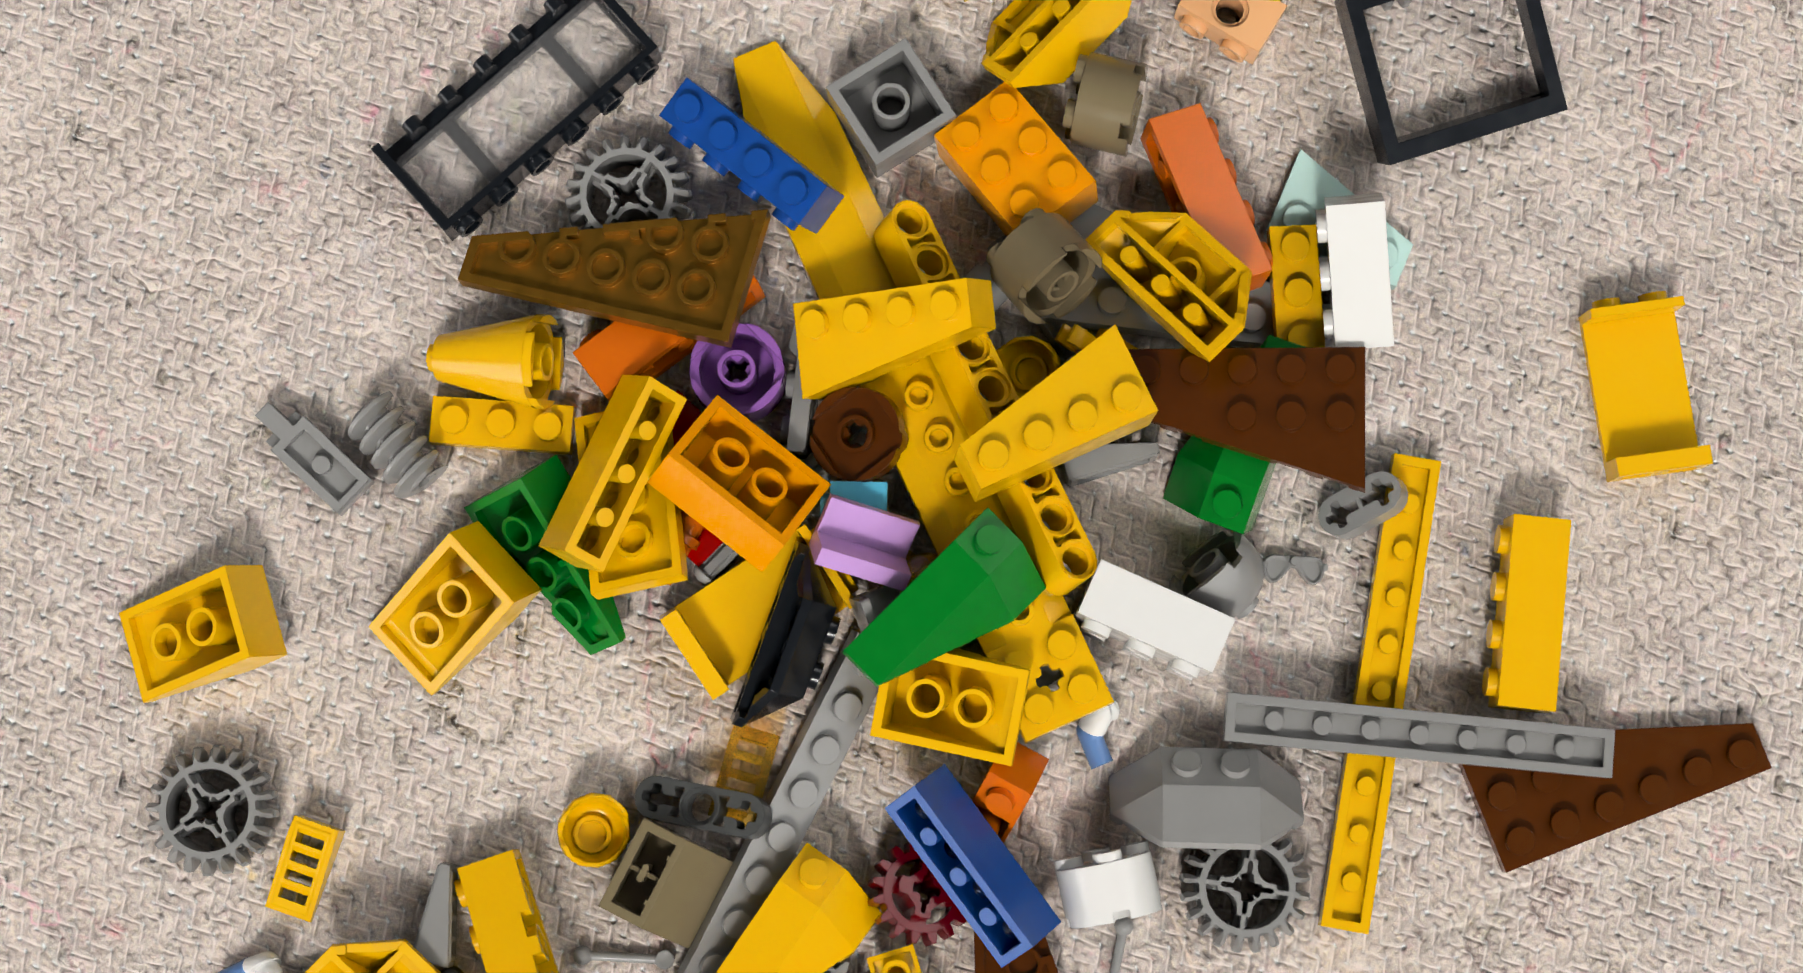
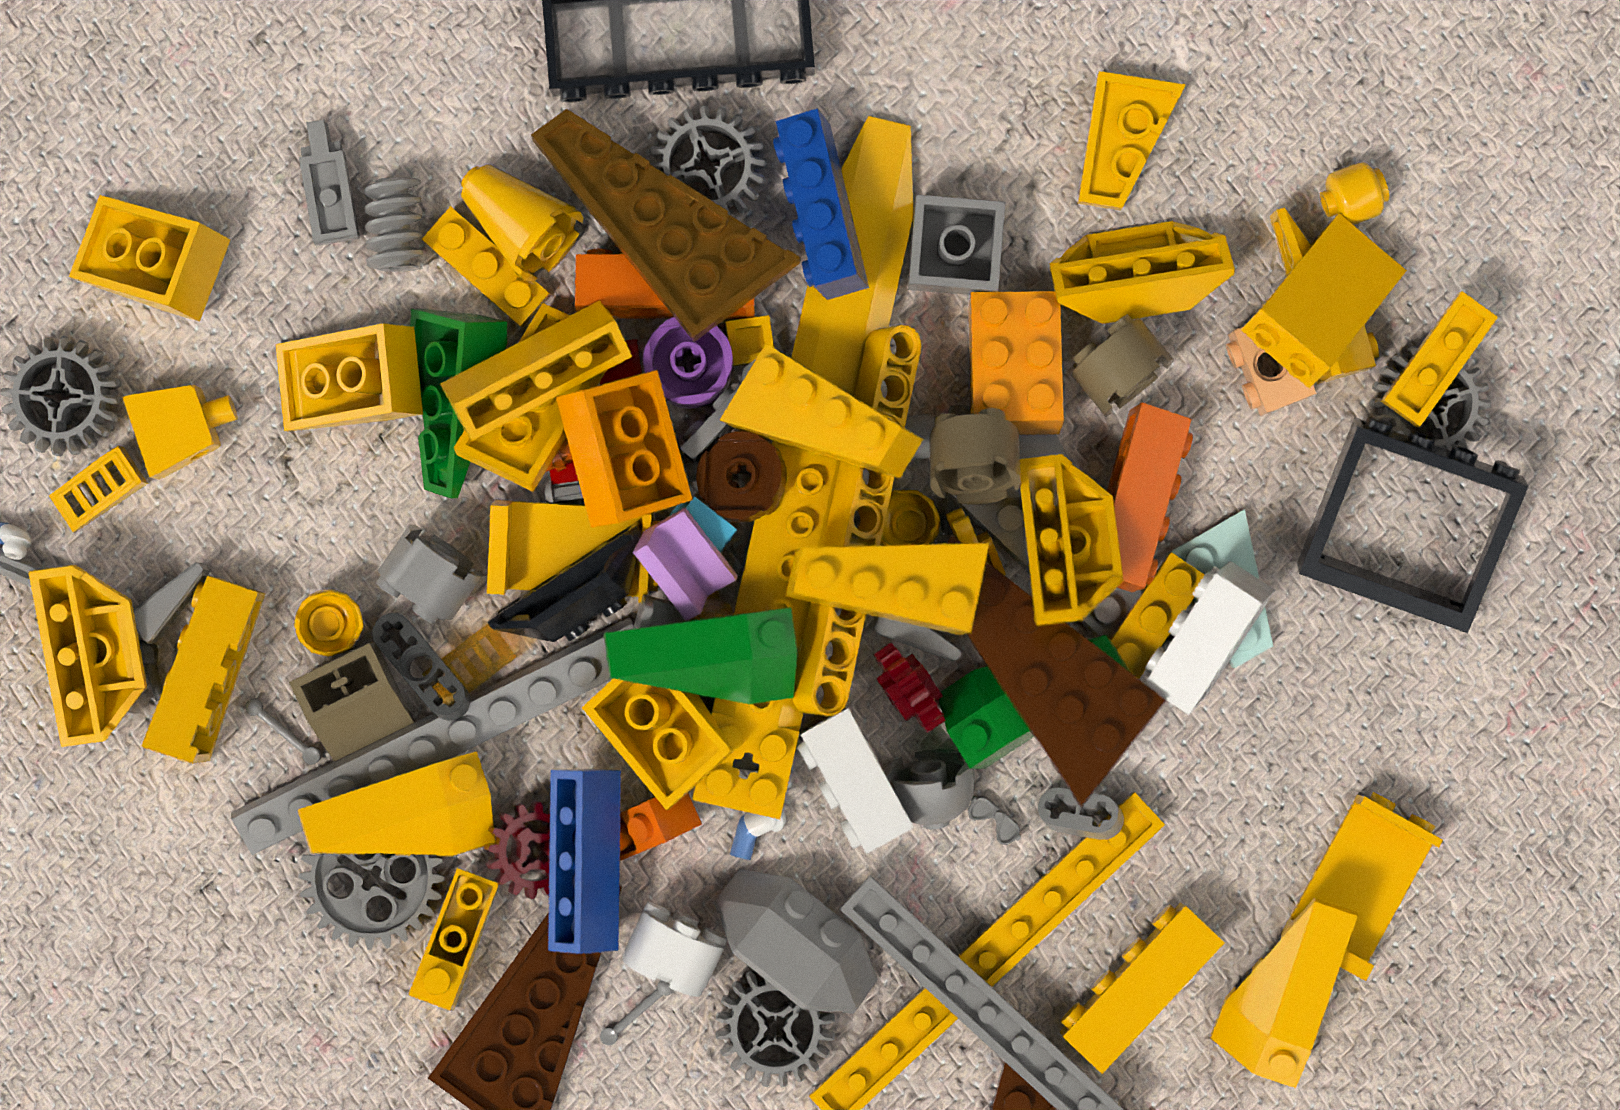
camera: 35 degrees right, 5 degrees up
none -> yellow torso [122,385,238,480]
none -> light grey brick [376,525,483,623]
none -> yellow plate [726,315,774,366]
none -> dark red gear [873,642,946,733]
none -> yellow wedge [1210,898,1358,1088]

